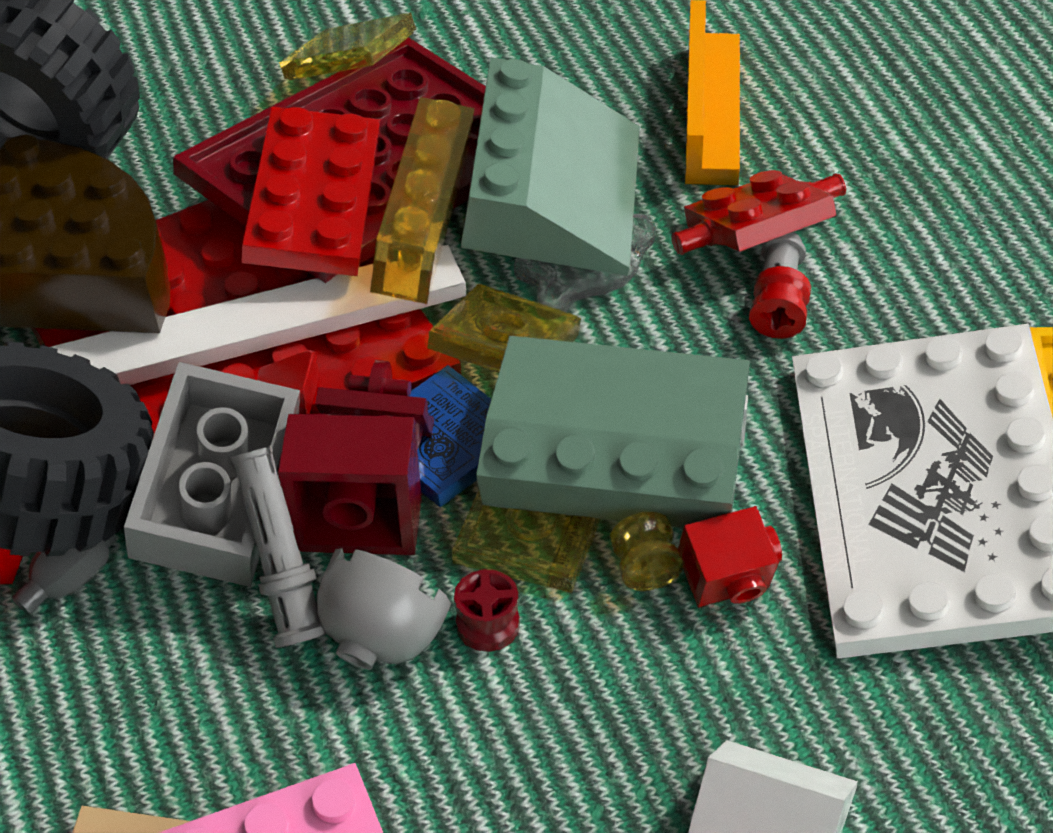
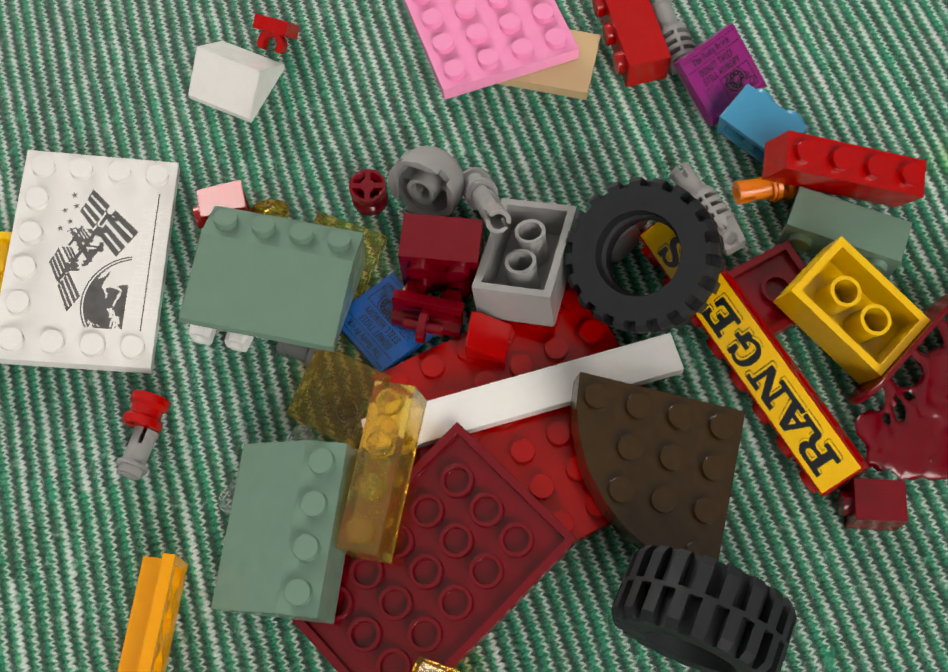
camera: 175 degrees left, 20 degrees up
red plate [242,106,380,276] -> none
red plate [671,170,846,255] -> none

